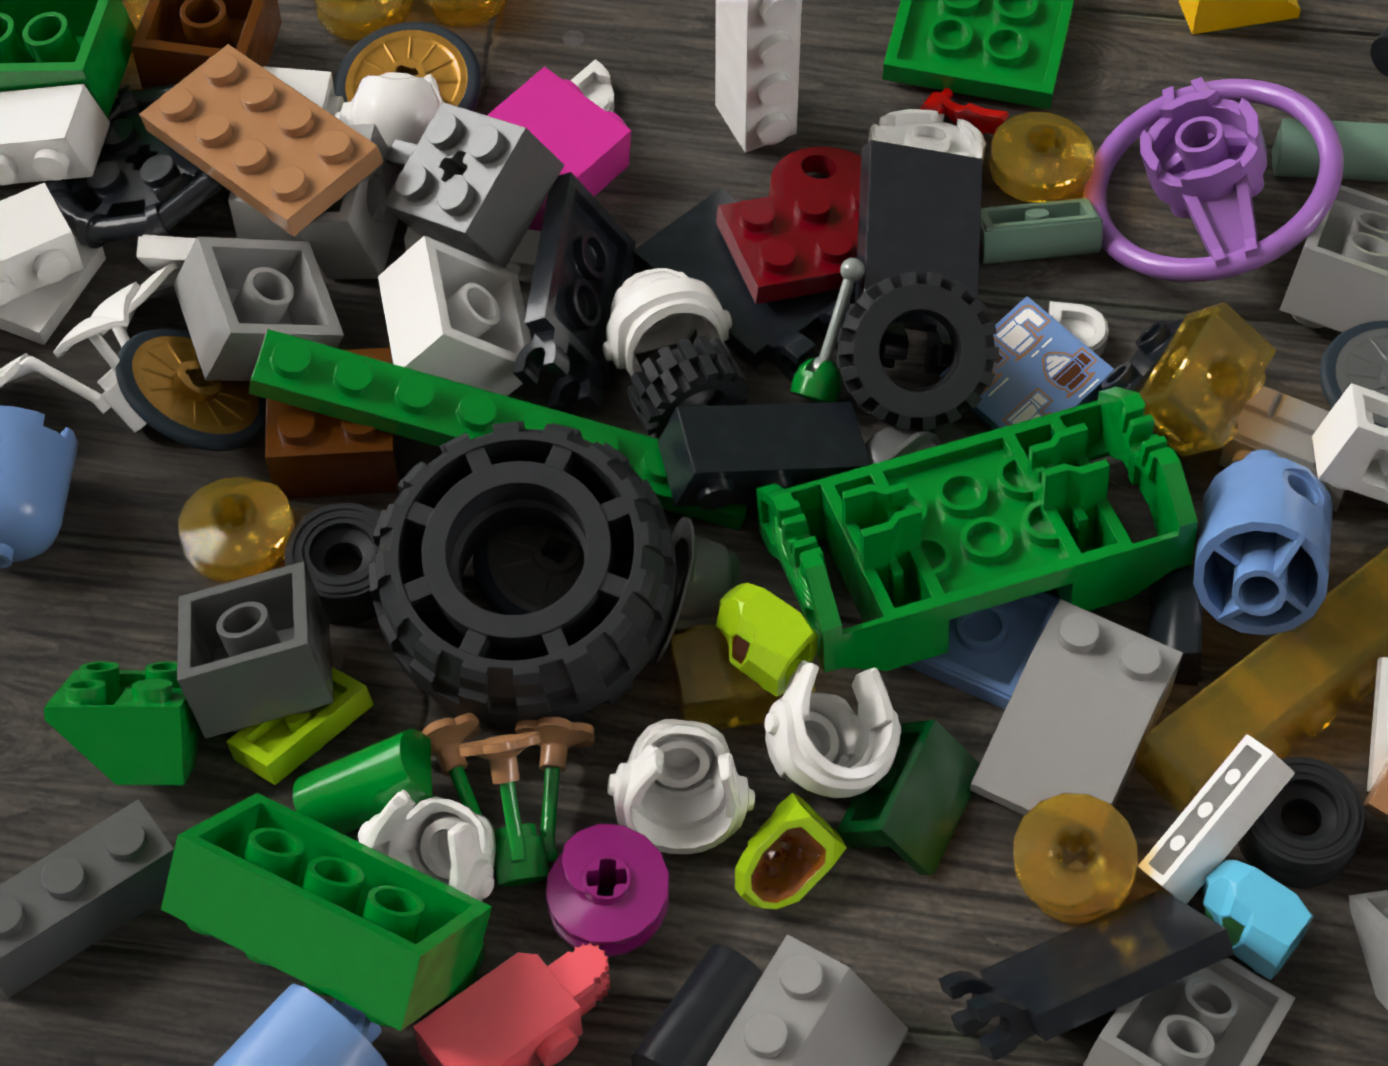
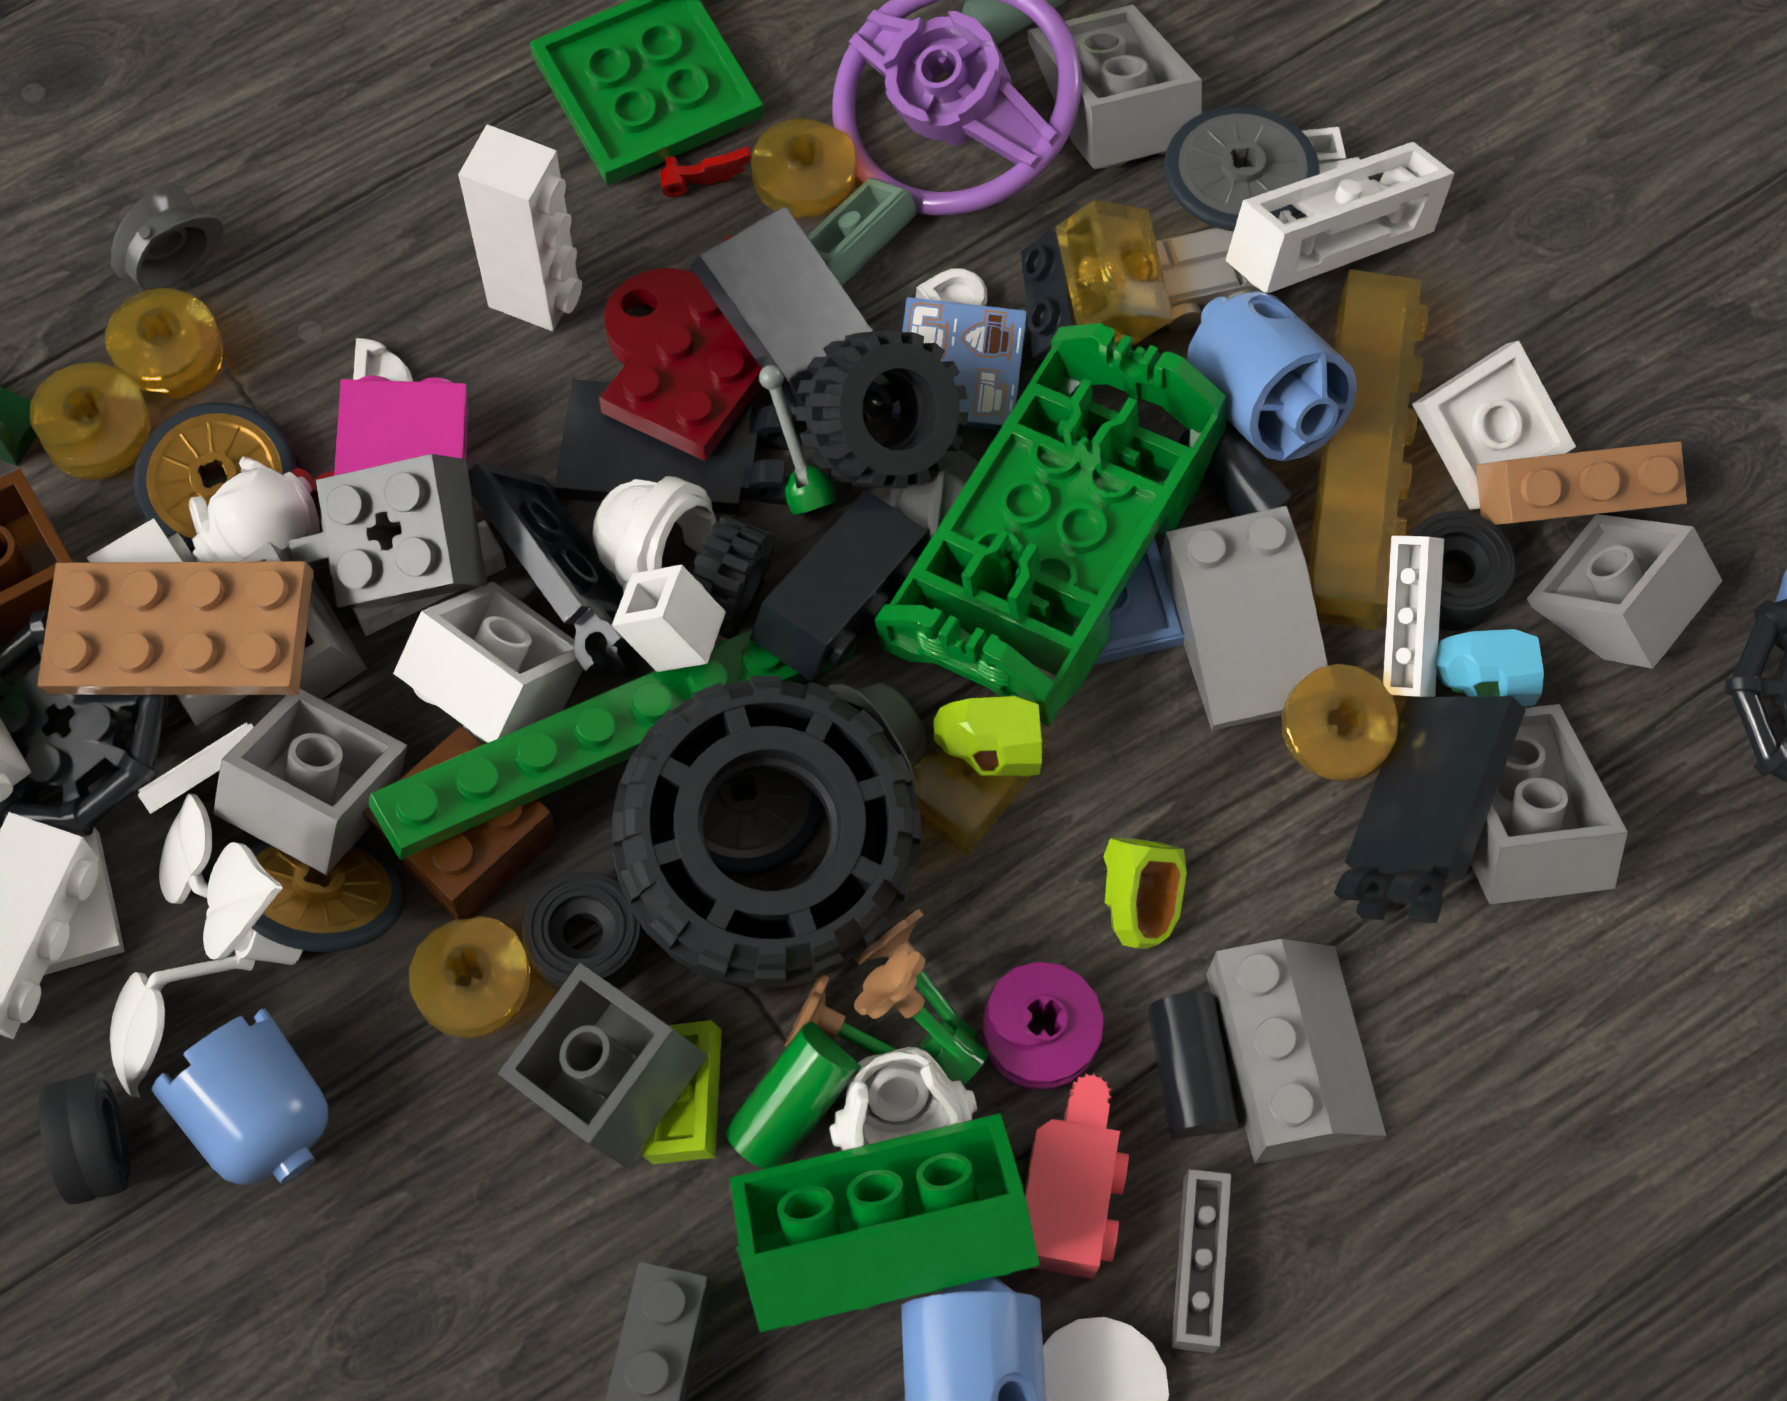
camera: 45 degrees left, 10 degrees up
green slope [44,661,200,785] -> none
white helmet [607,719,755,854] -> none
white helmet [765,660,901,798] -> none
dark green panel [836,720,980,875] -> none
white tile [868,109,986,163] -> none
none -> white brick [612,565,726,672]

